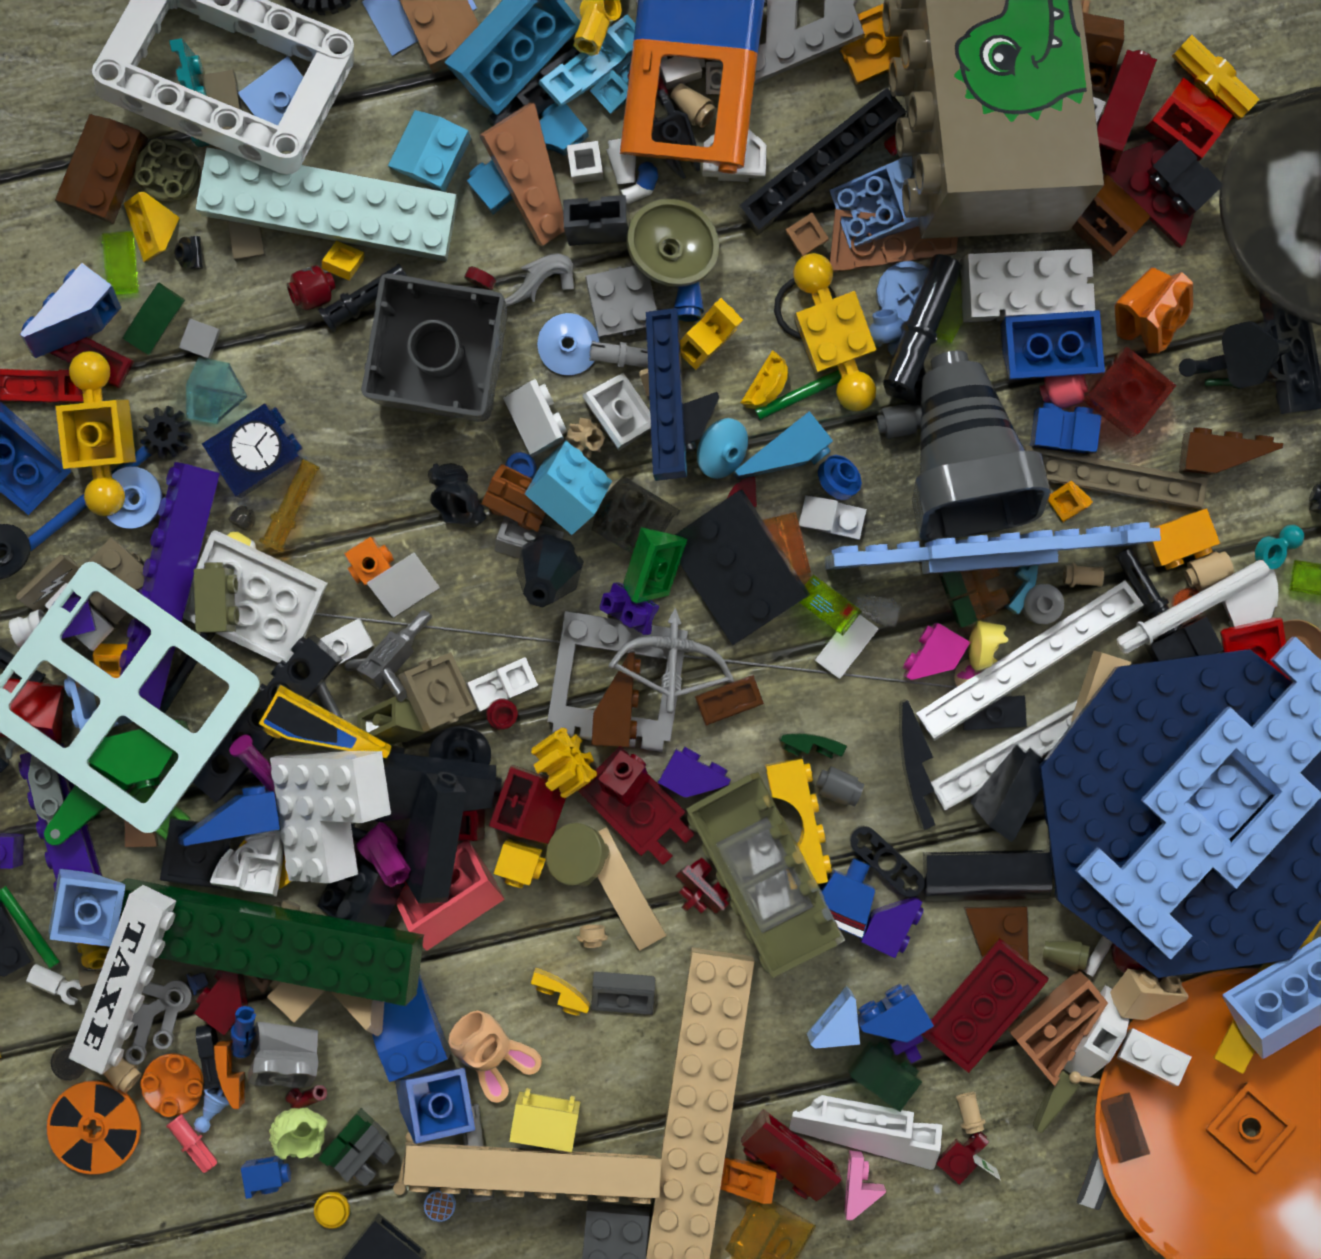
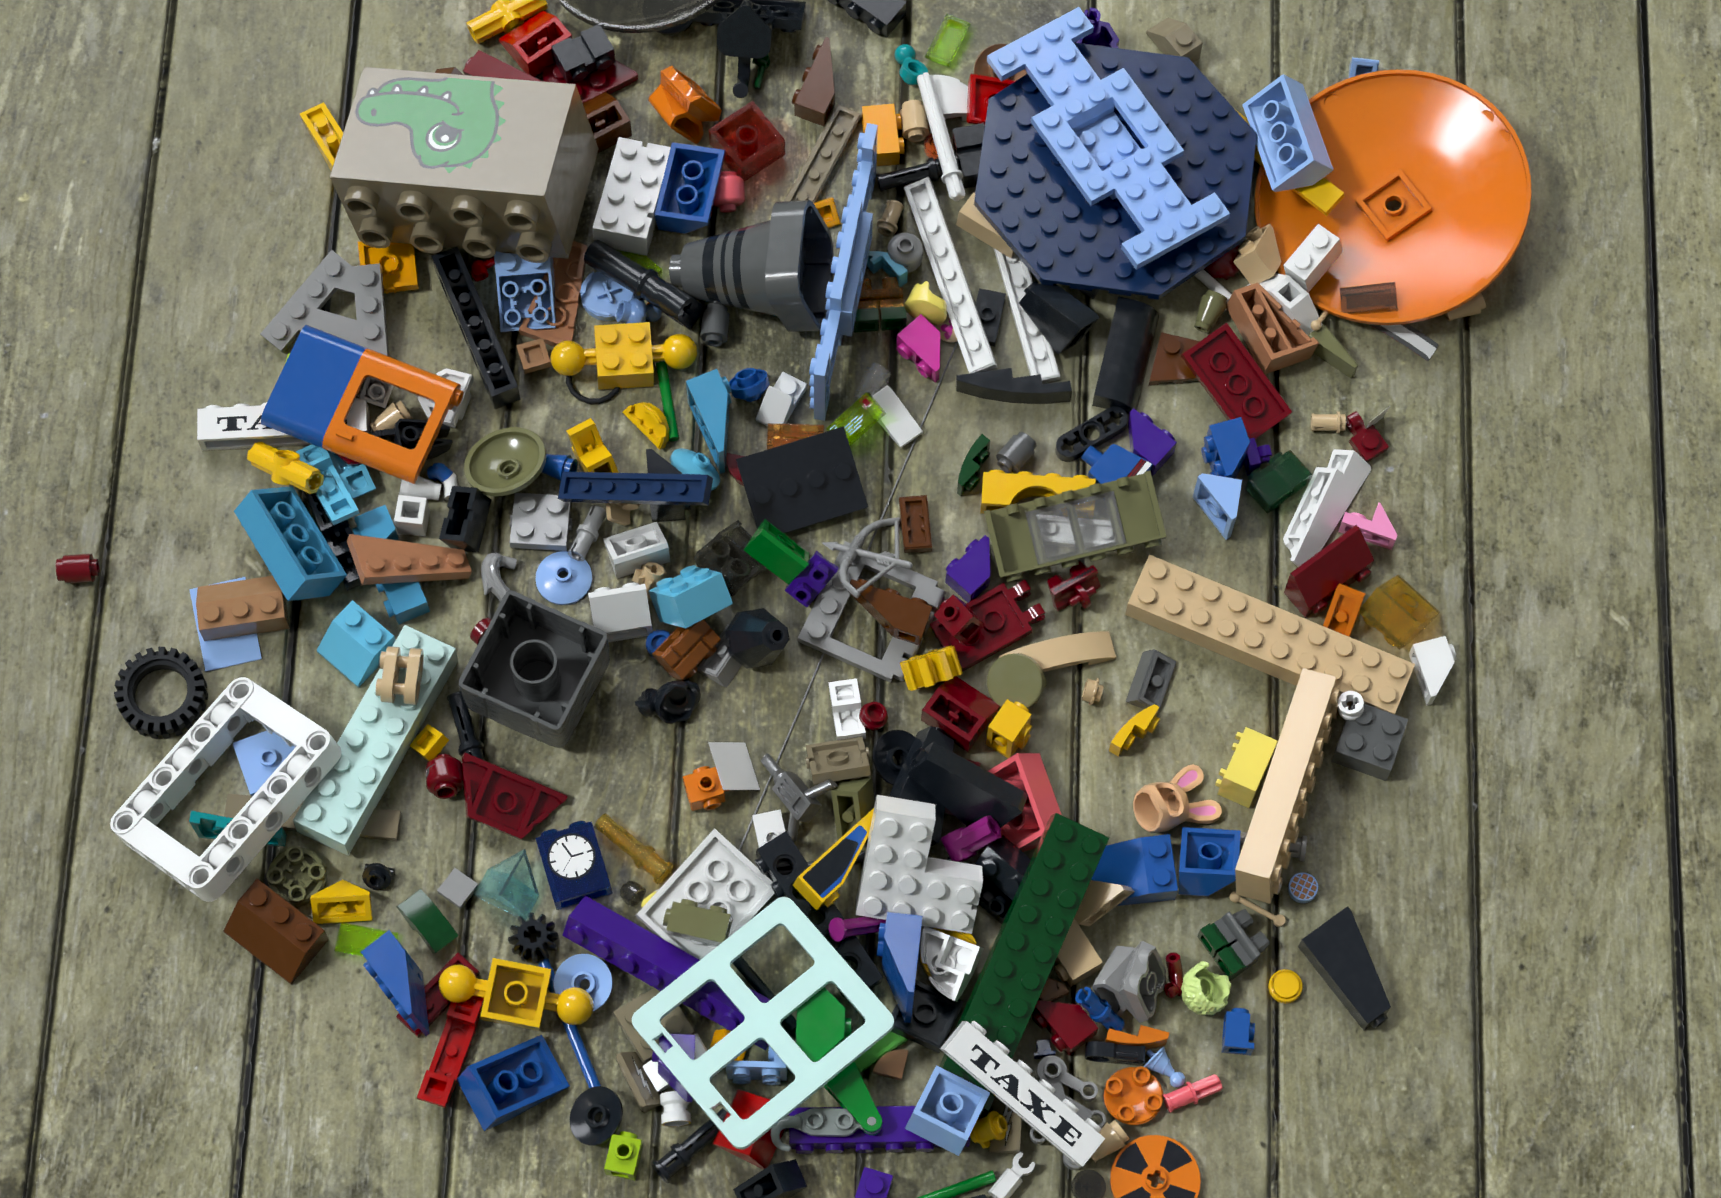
camera: 75 degrees left, 20 degrees down
blue brick [1030,403,1102,454] -> none
none -> tan brick [376,646,424,705]
none -> dark red wing [462,753,568,840]
none -> white bush [1338,691,1364,720]

